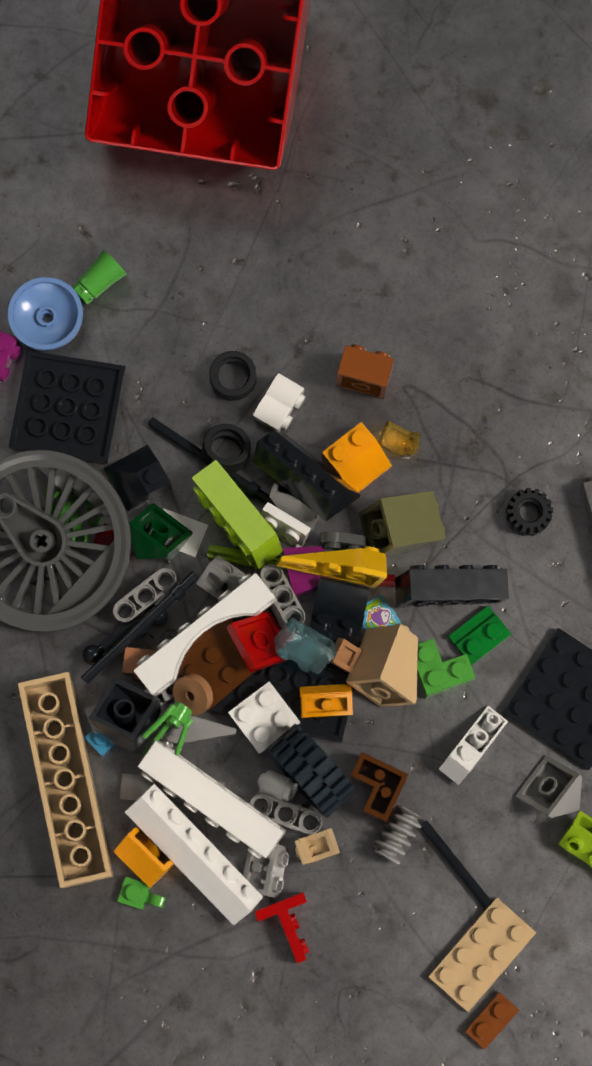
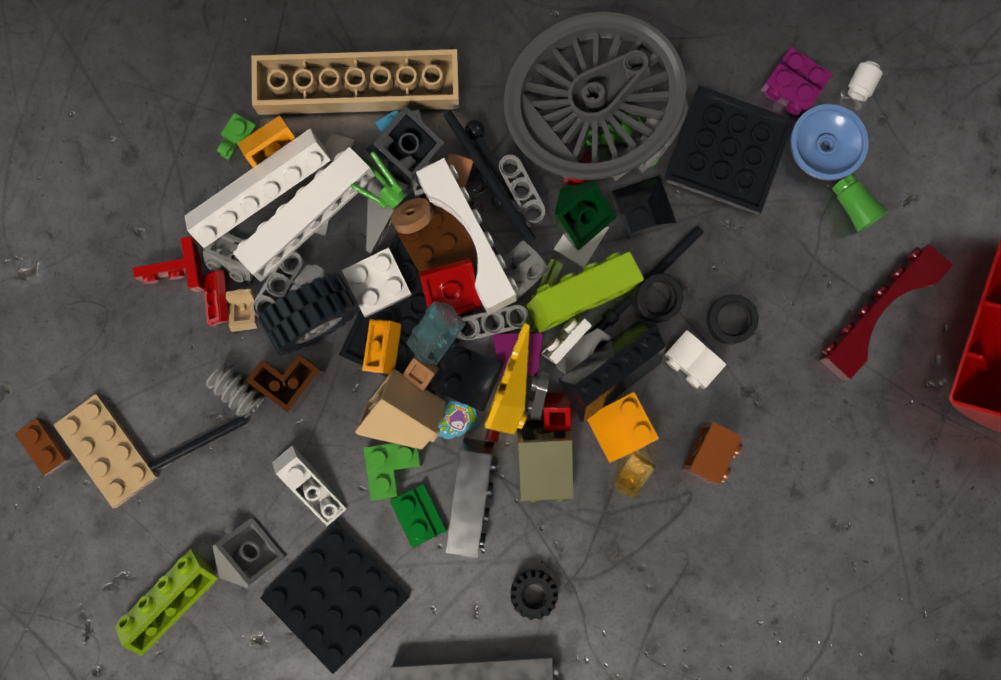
camera: 105 degrees right, 5 degrees up
none -> red plate [202,270,229,326]
none -> red brick [544,392,573,431]
none -> dark red arch [820,244,953,381]

